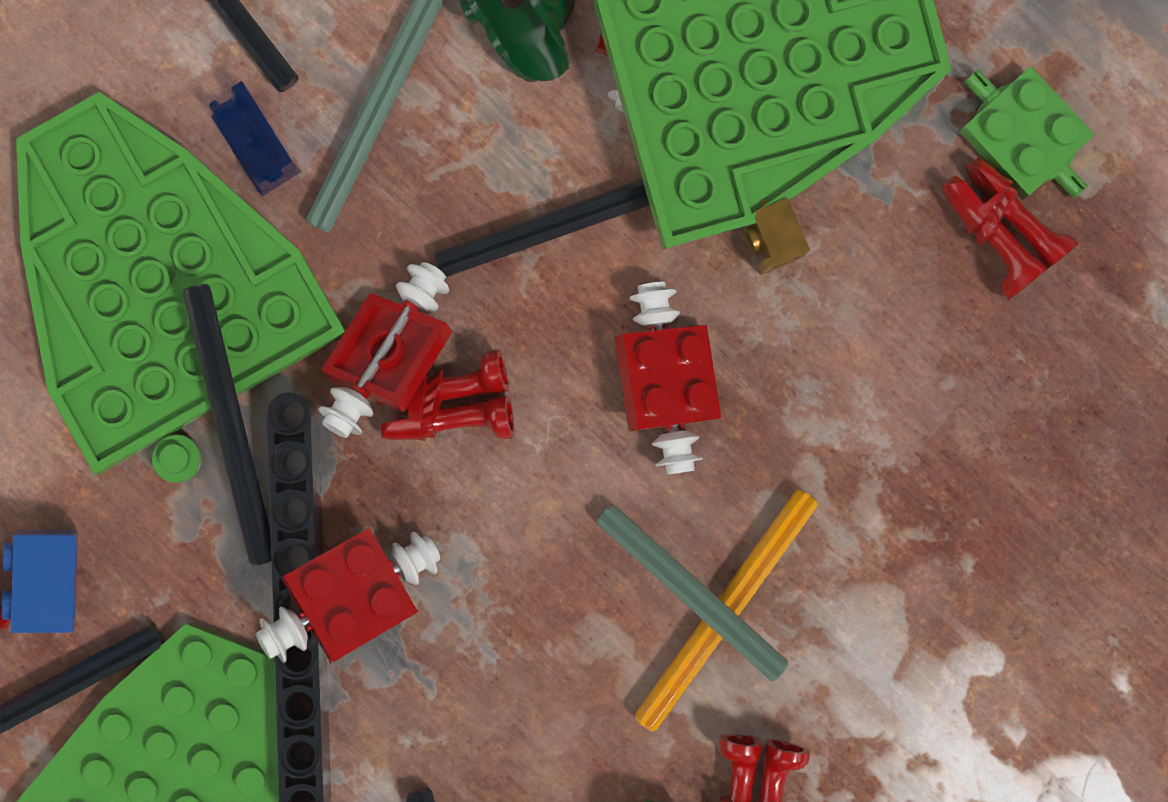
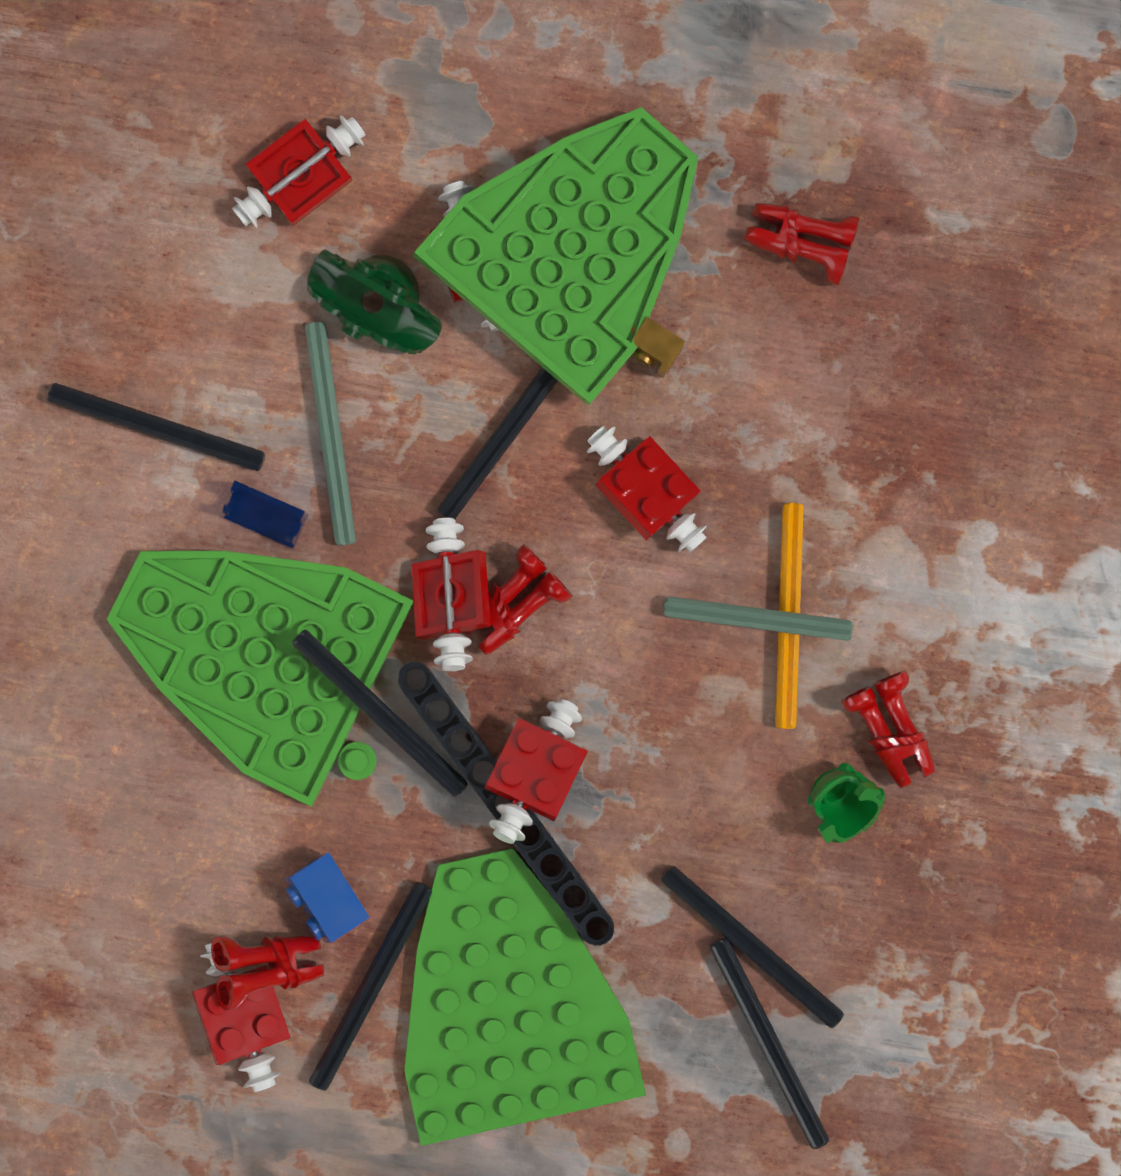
camera: 30 degrees left, 0 degrees up
bright green plate [959,66,1095,200] -> none

